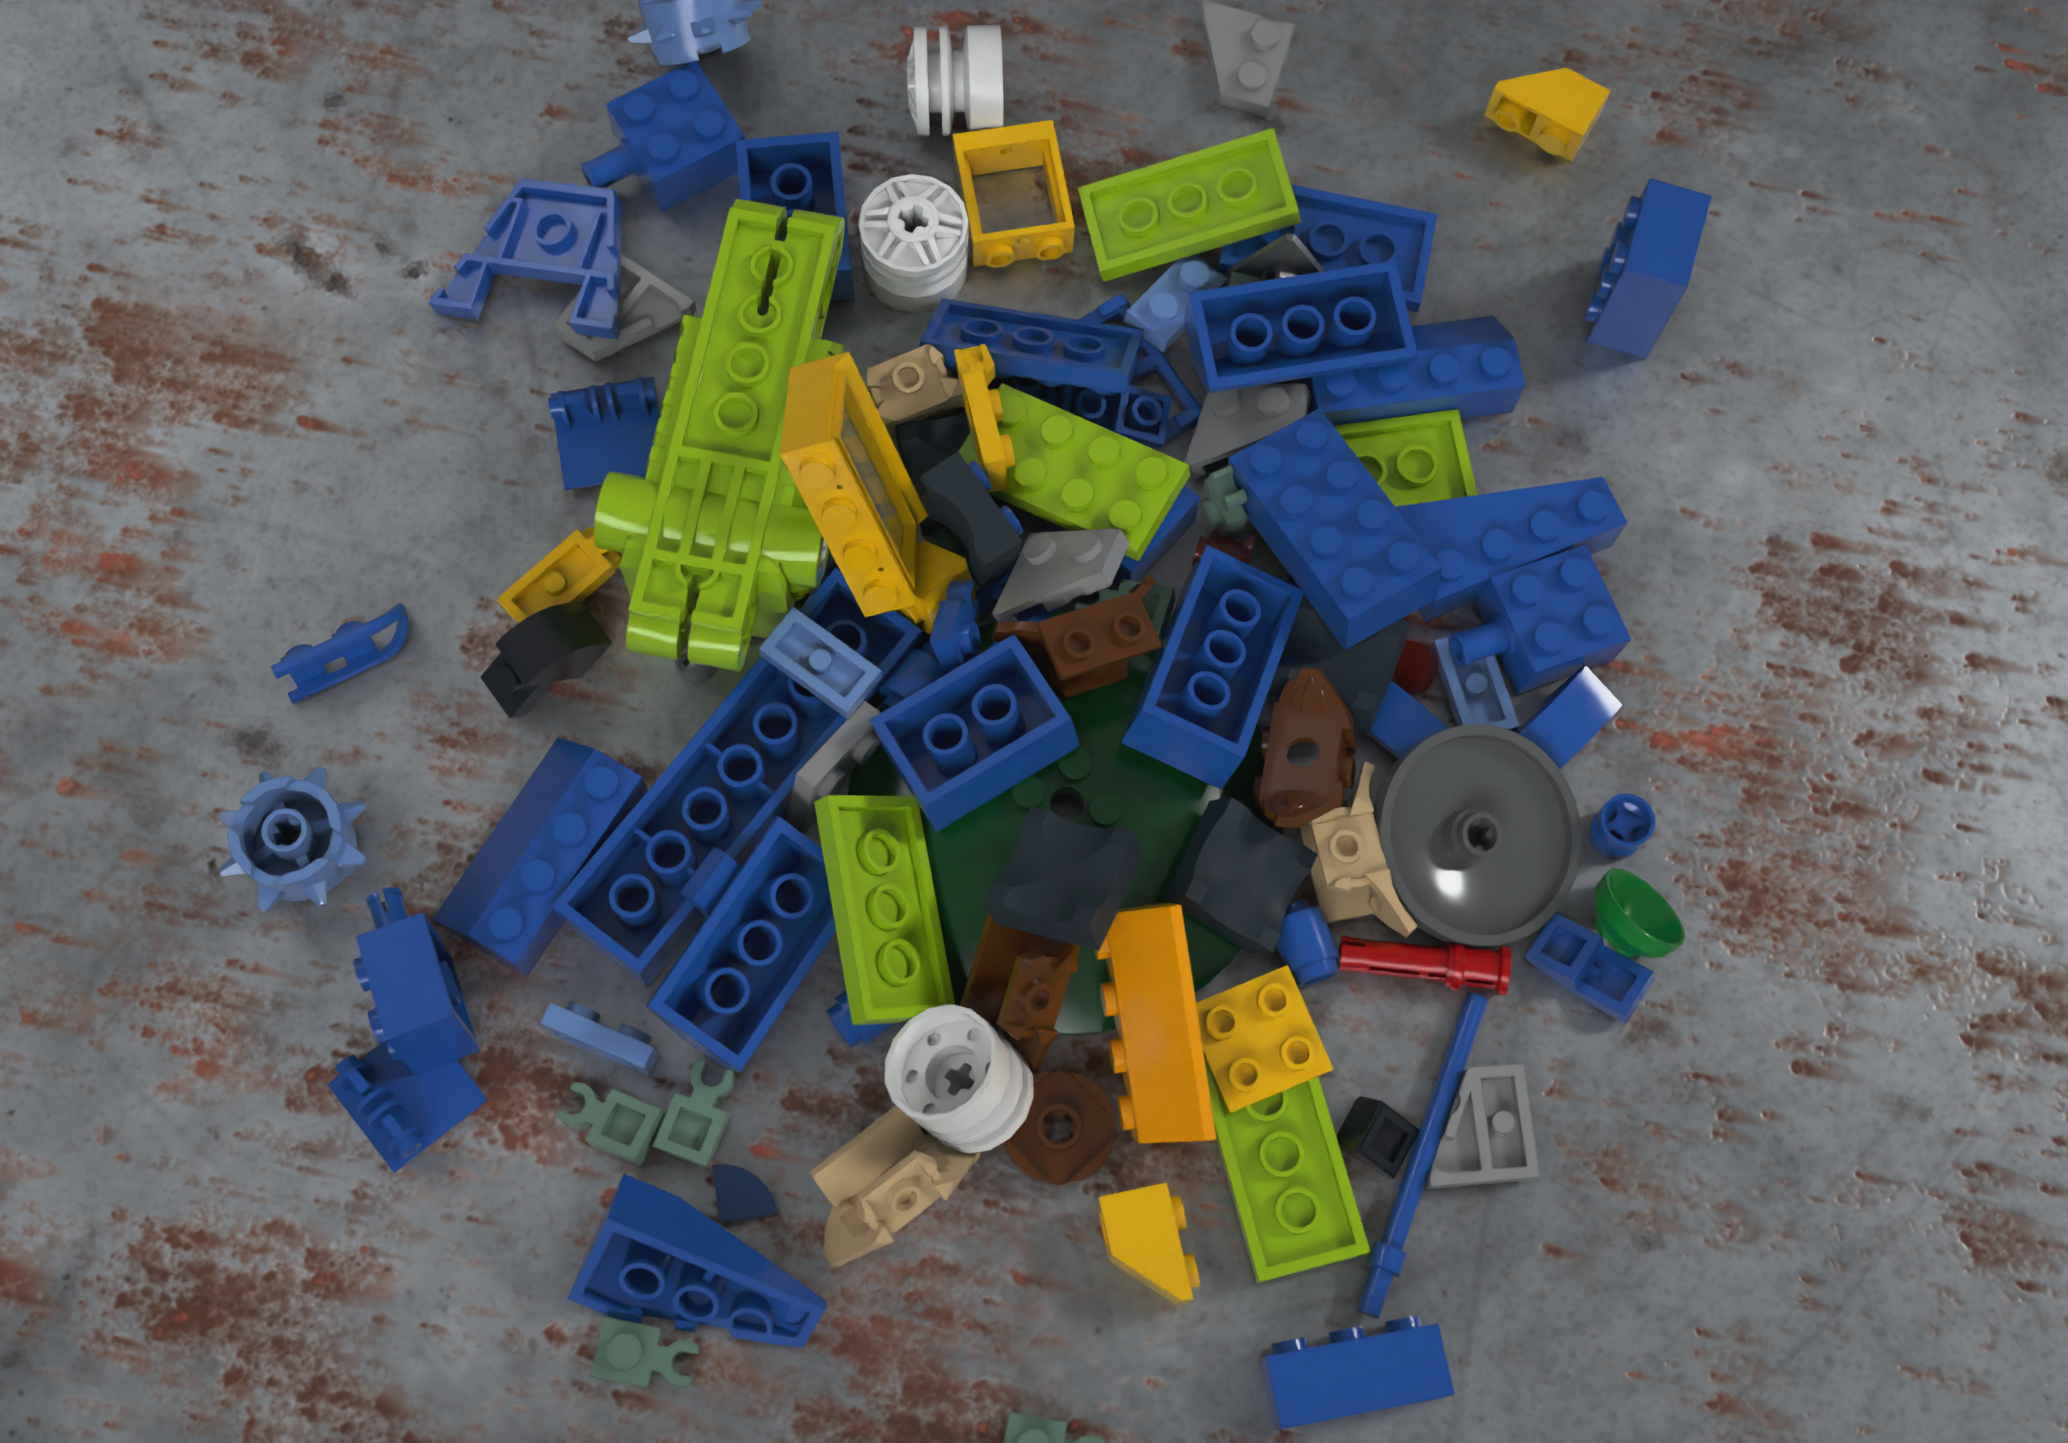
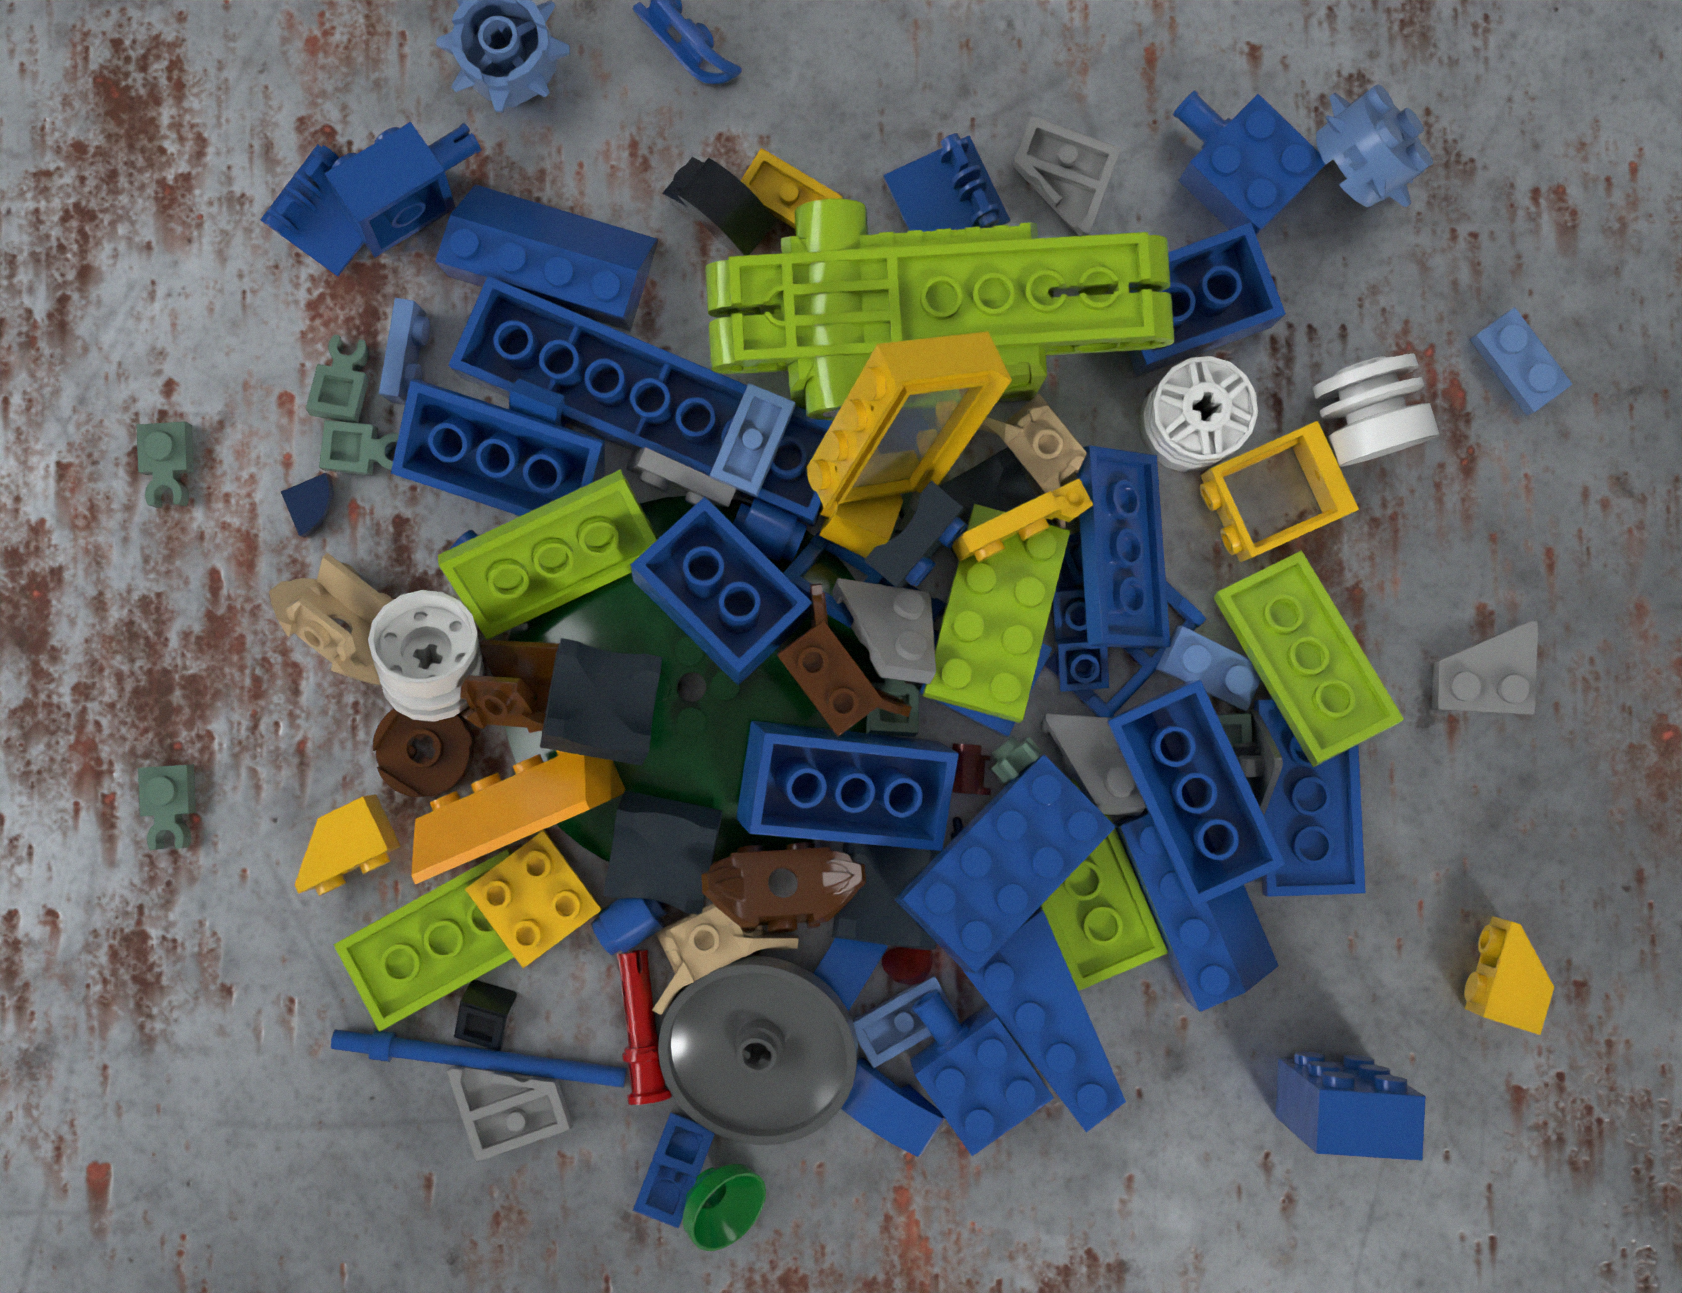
camera: 80 degrees right, 15 degrees up
blue wing [429,178,621,340] -> none
blue wedge [567,1174,827,1348] -> none
blue plate [929,579,982,675] -> none
blue brick [1259,1315,1455,1431] -> none
blue wheel [1588,794,1655,860] -> none

